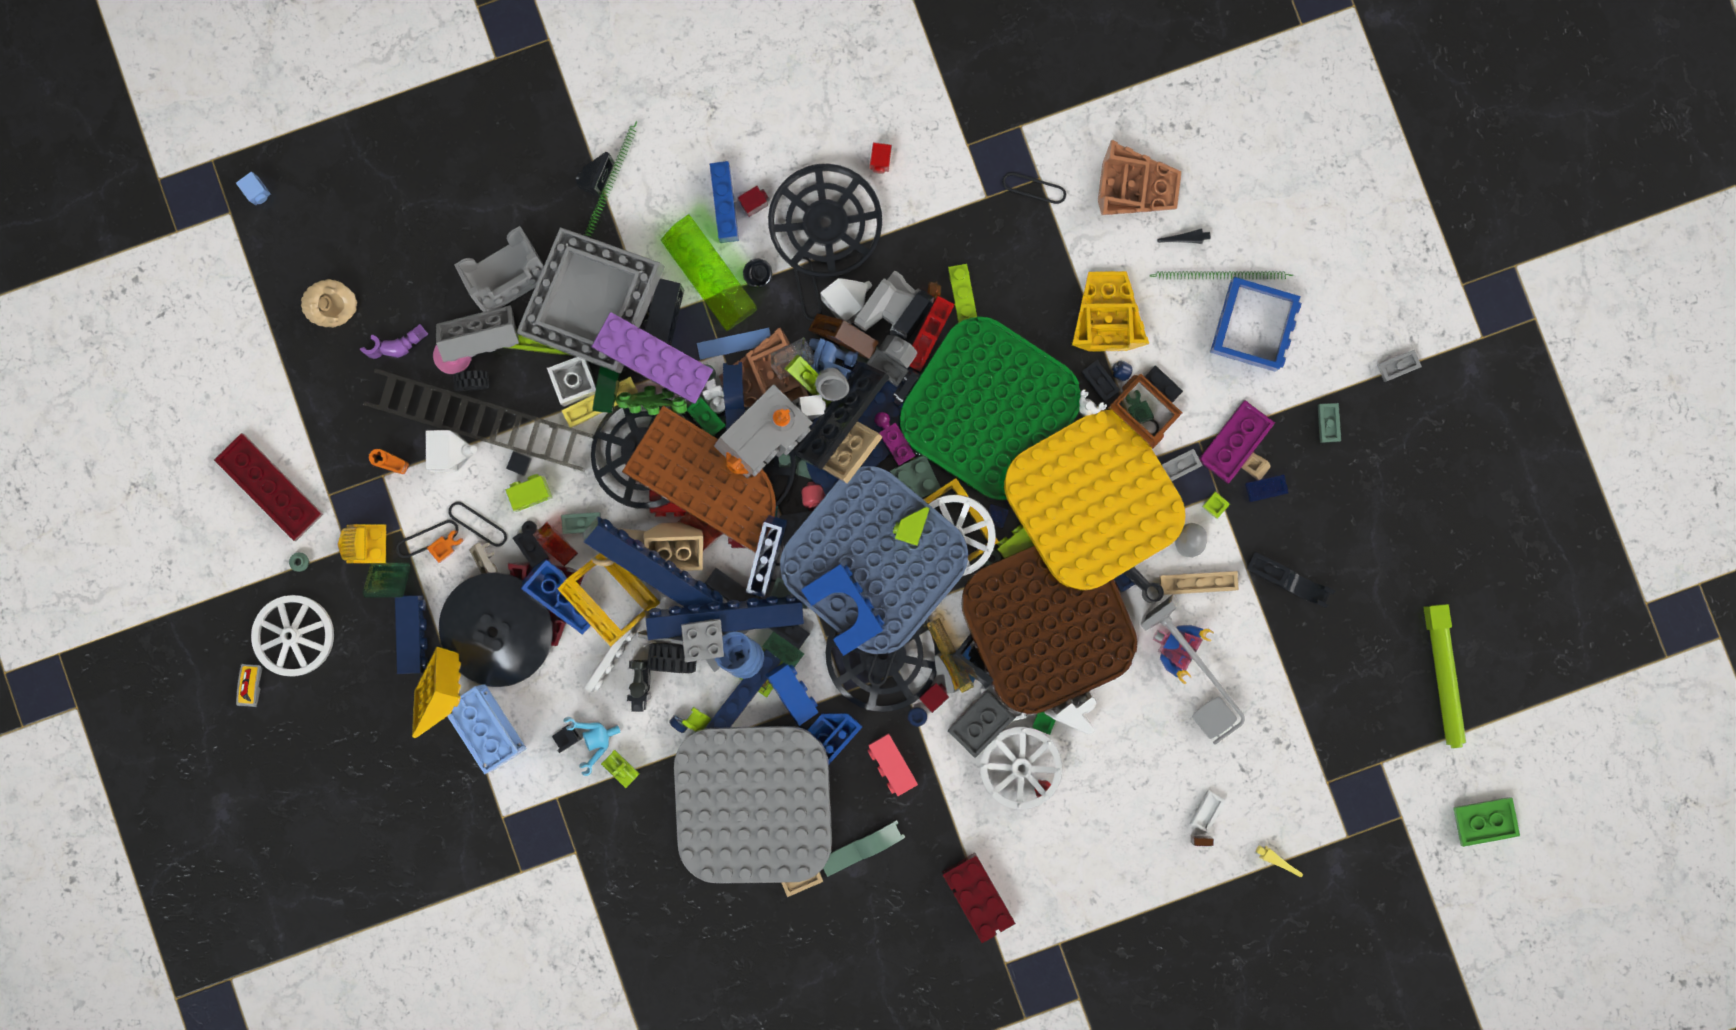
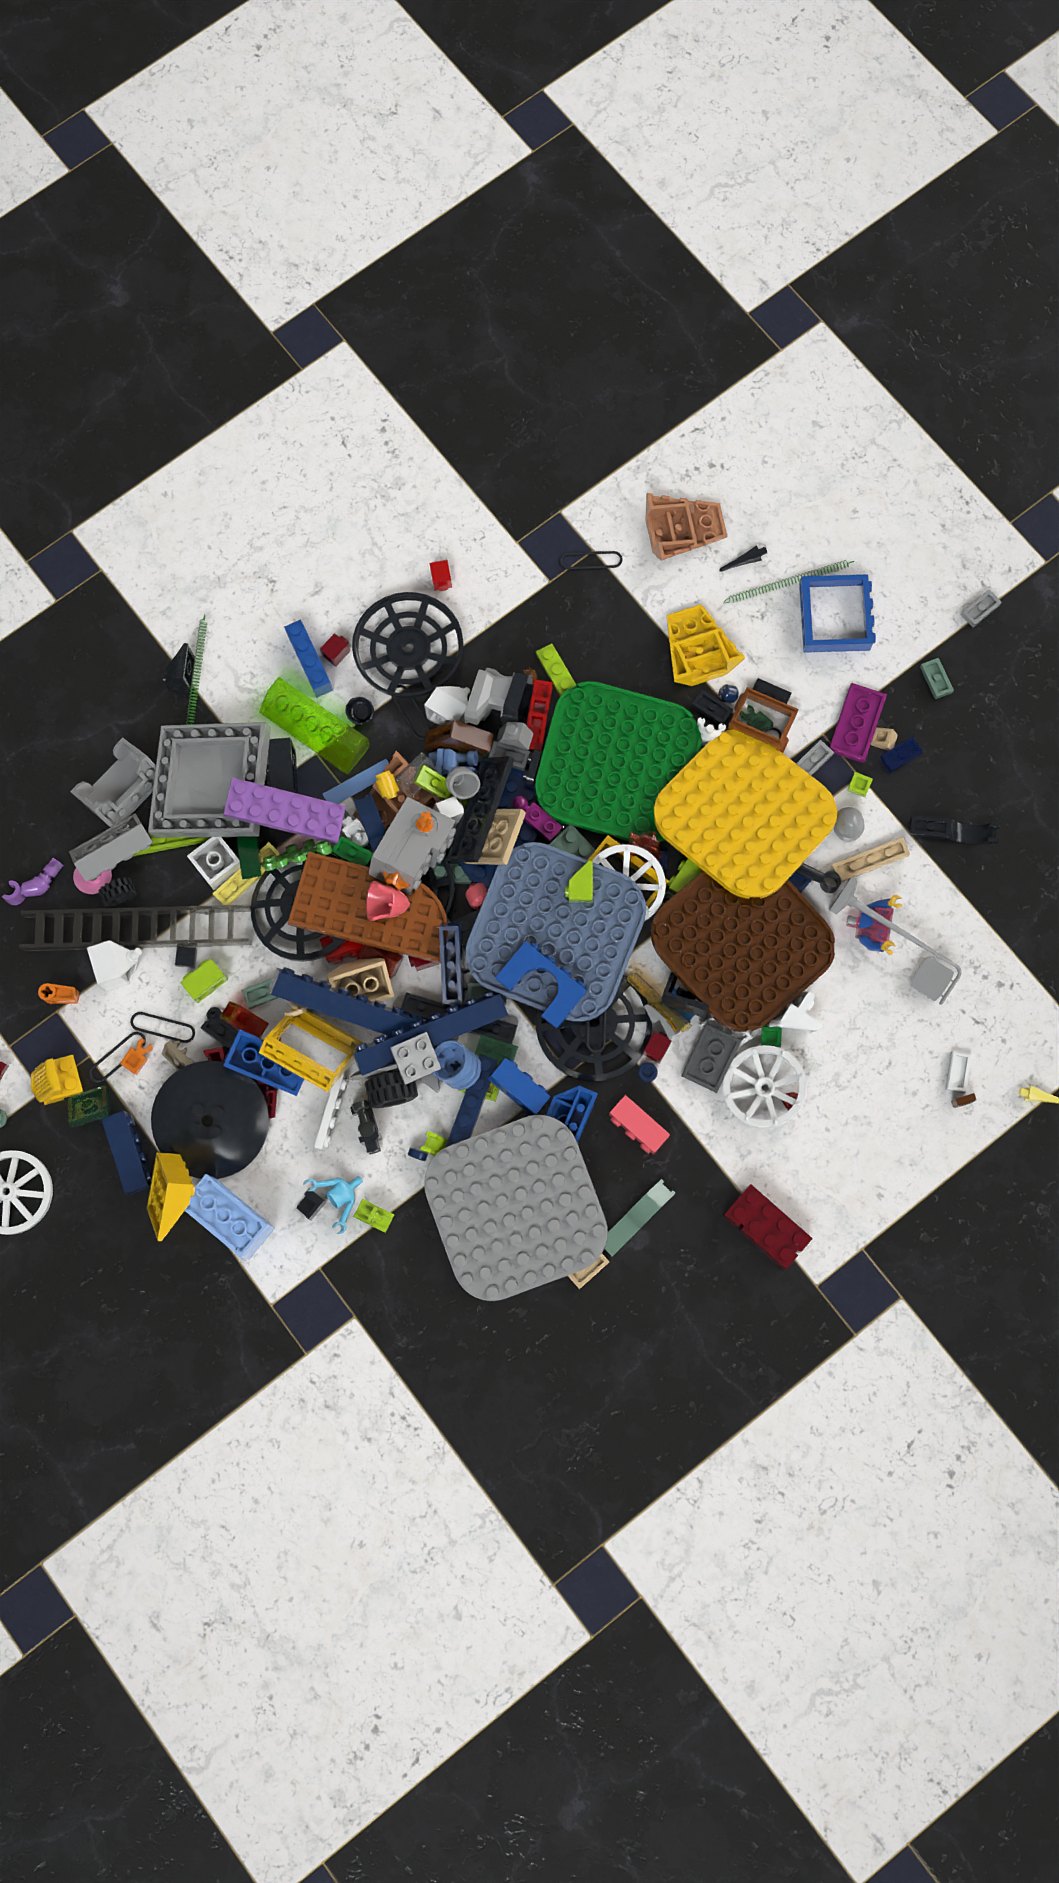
camera: 15 degrees left, 10 degrees down
none -> coral helmet [366,881,410,921]
none -> yellow brick [375,770,400,800]
none -> clear red hips [628,831,663,863]

